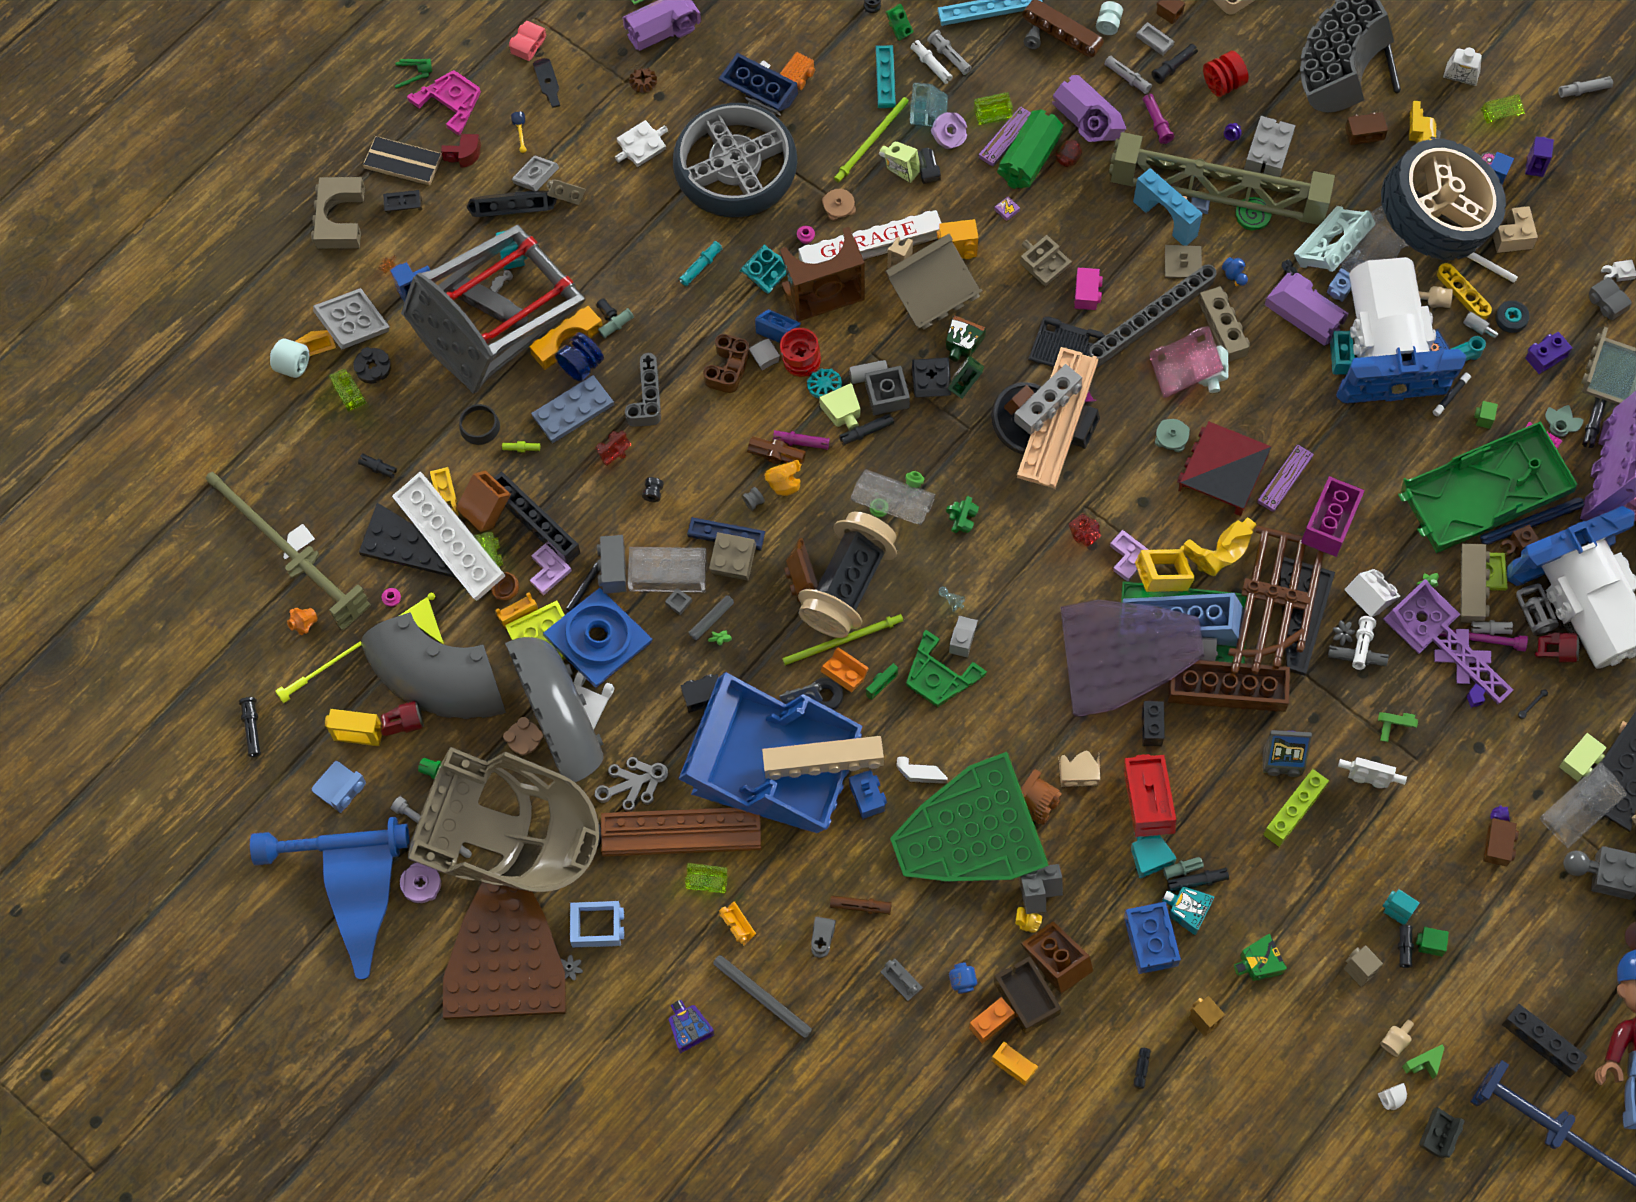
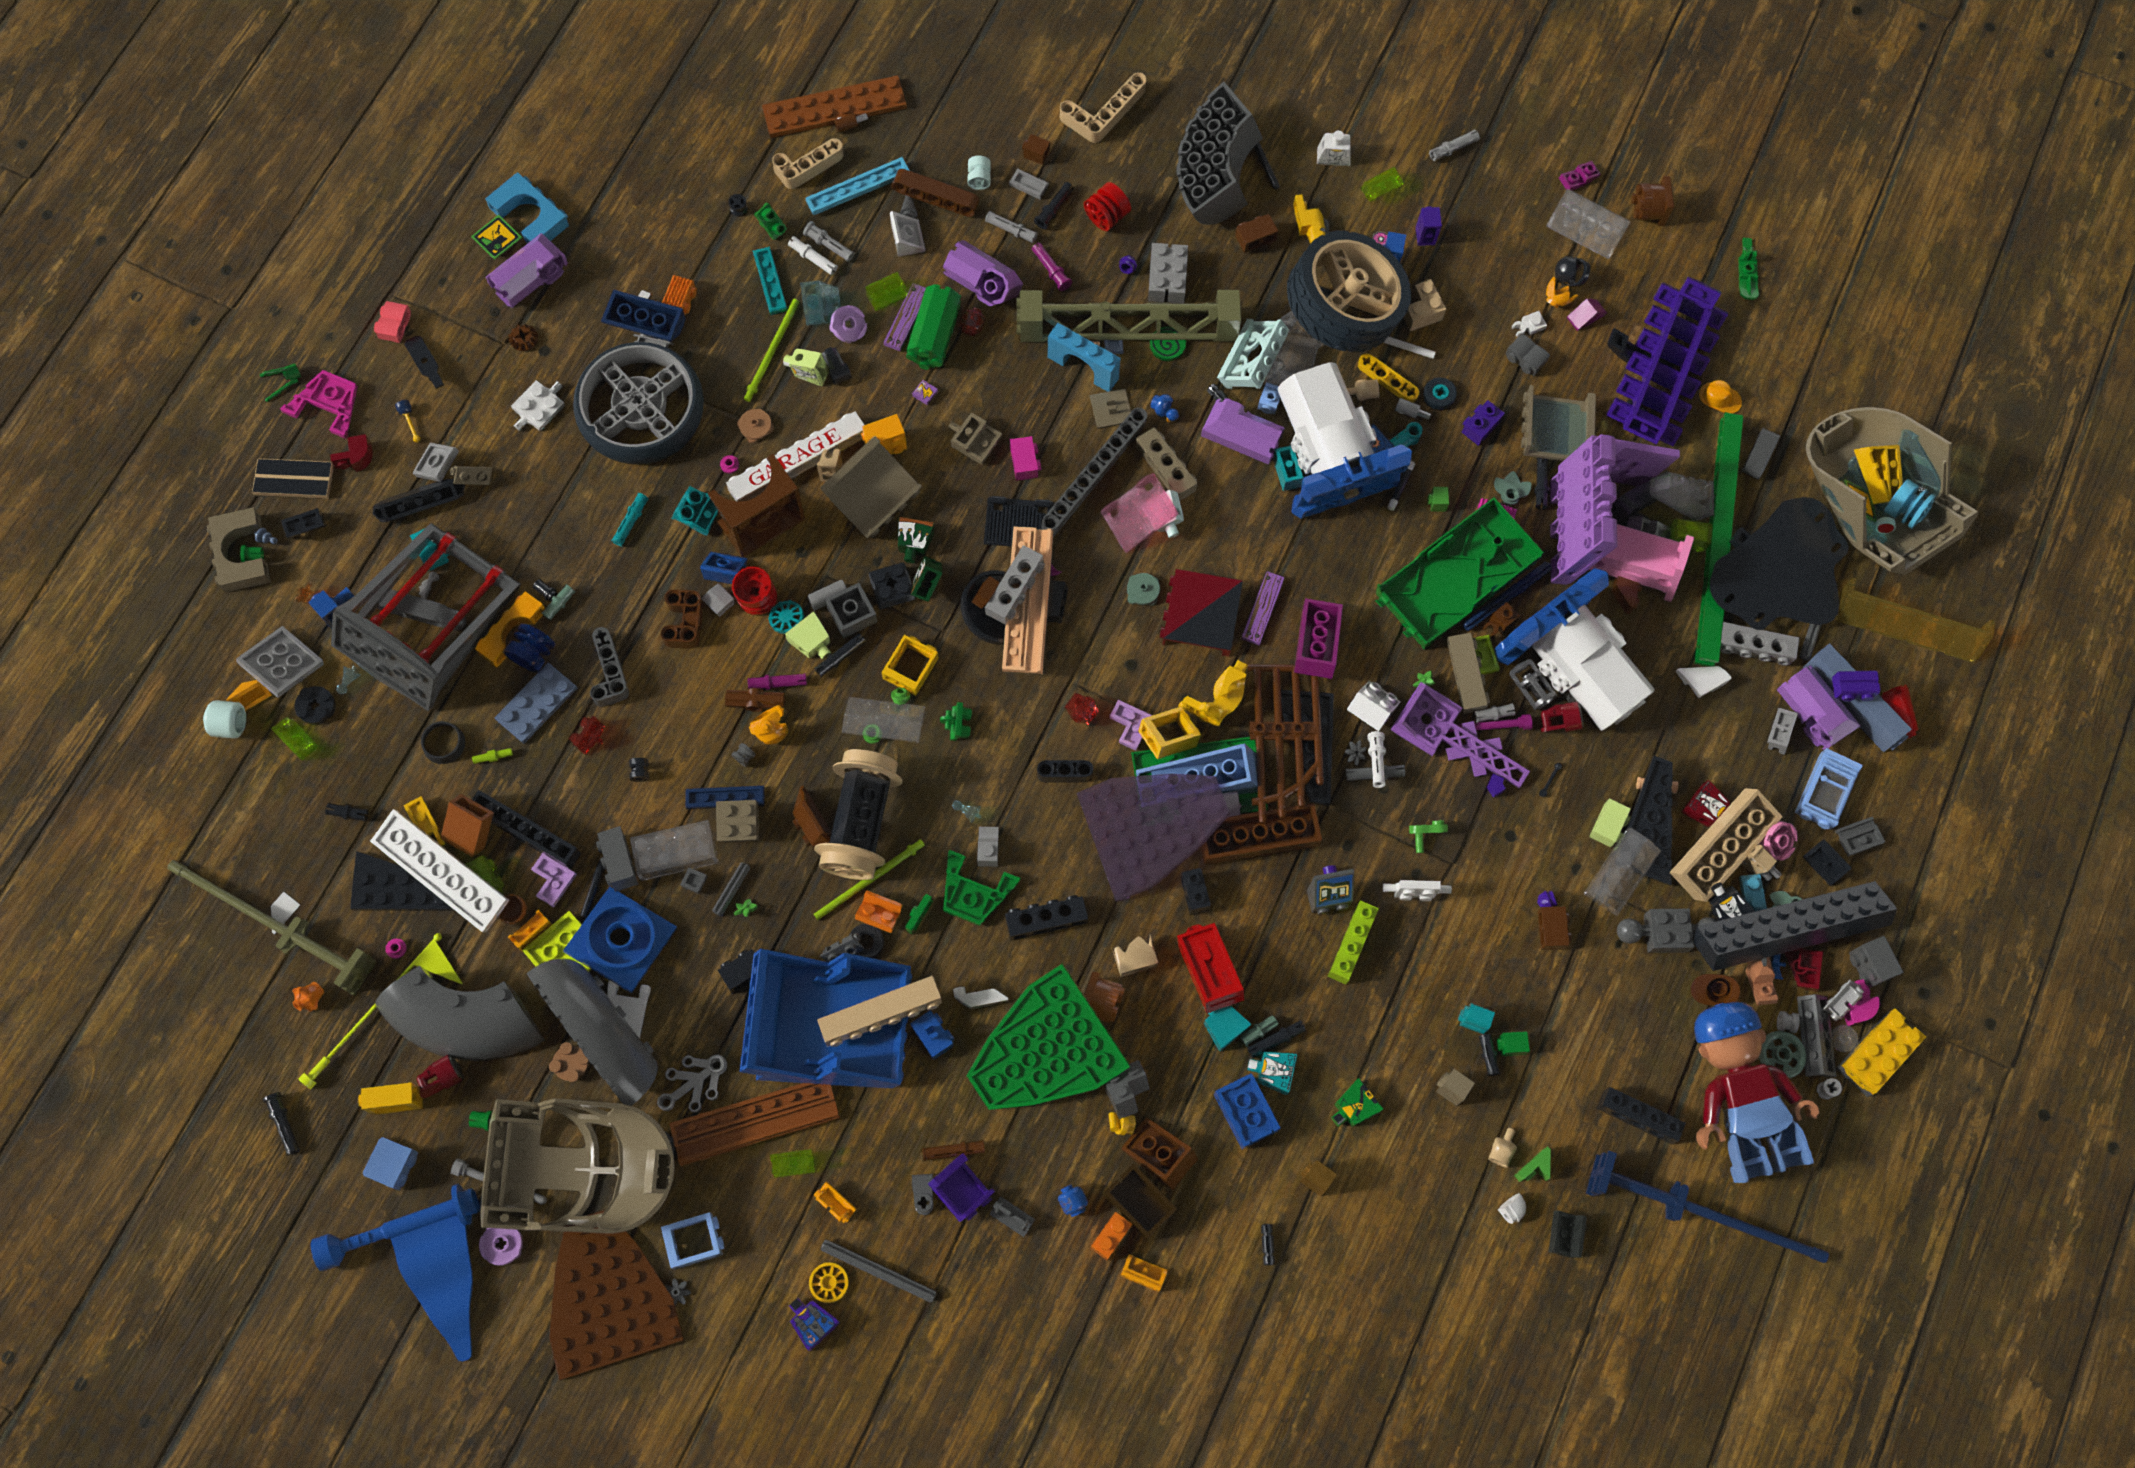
camera: 20 degrees left, 5 degrees up
none -> green bush [240,545,264,562]
none -> sand blue hair [254,528,277,544]
none -> clear light blue piece [336,665,361,694]
none -> yellow wheel [809,1262,848,1303]
none -> yellow window [881,635,938,696]
none -> white slope [890,211,925,257]
none -> dark purple panel [928,1153,995,1222]
none -> black brick [1005,895,1088,941]
none -> black beam [1037,760,1093,783]

